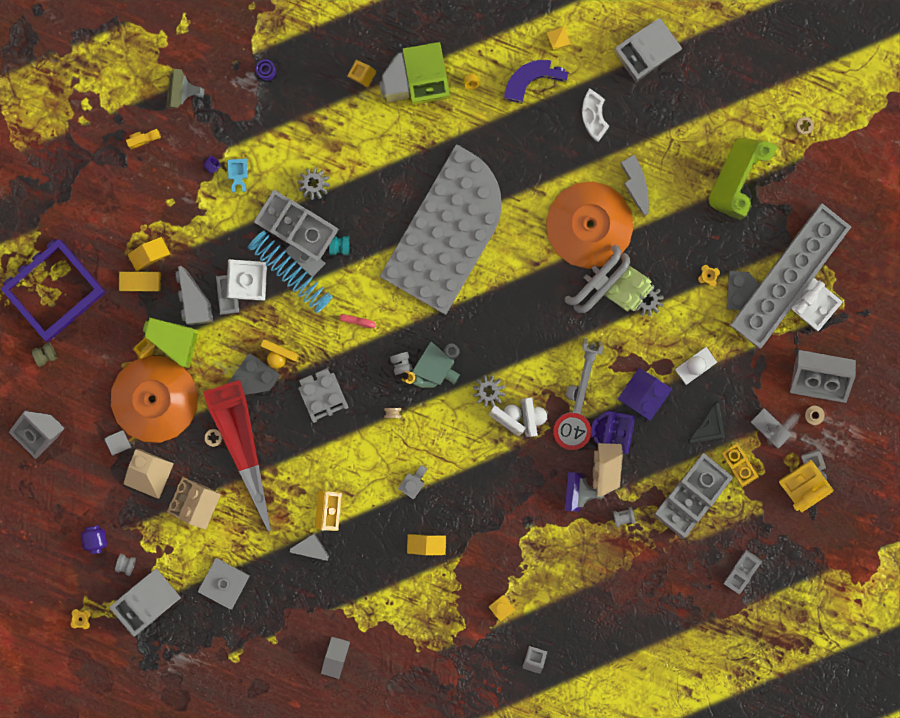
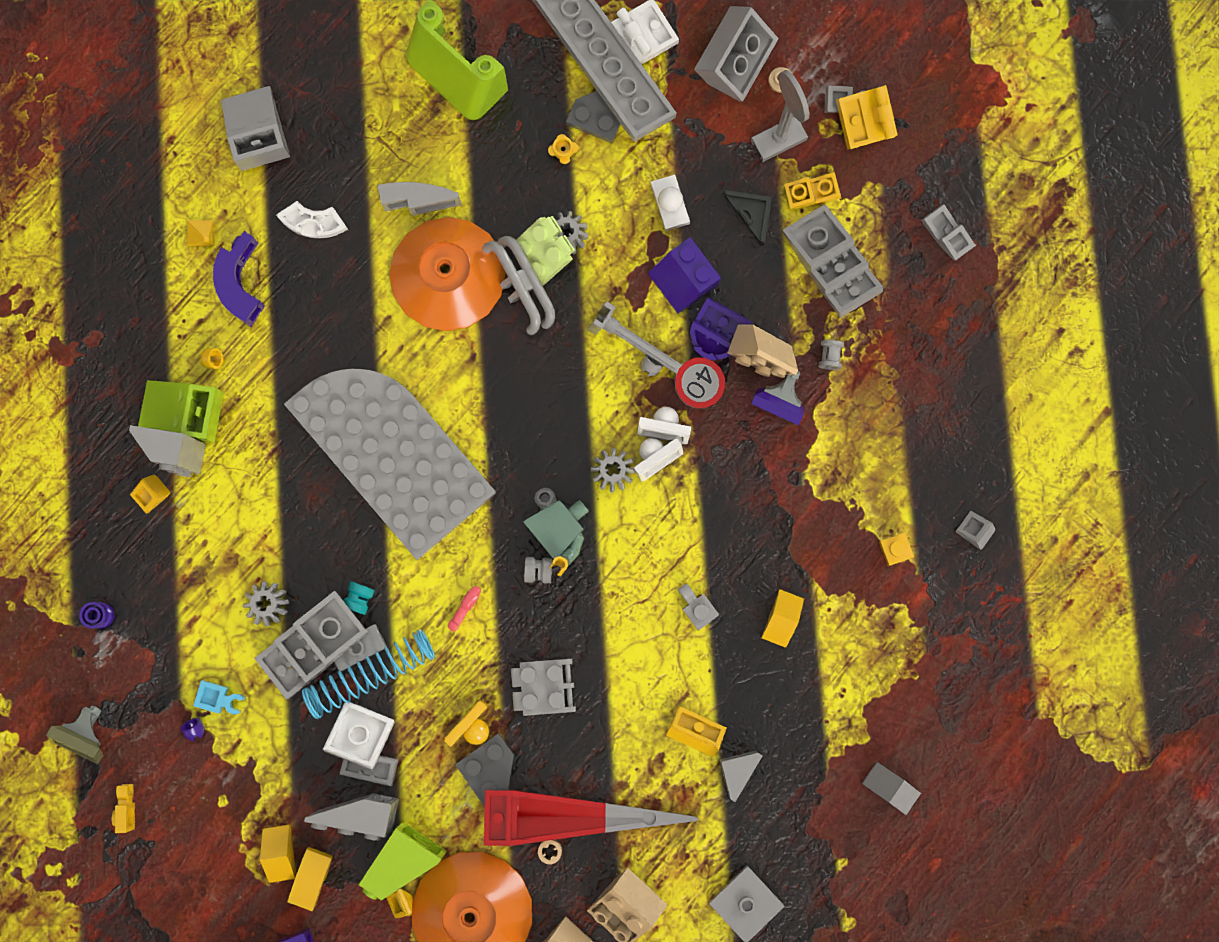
camera: 75 degrees left, 5 degrees down
tan bush [384,408,401,418] -> none

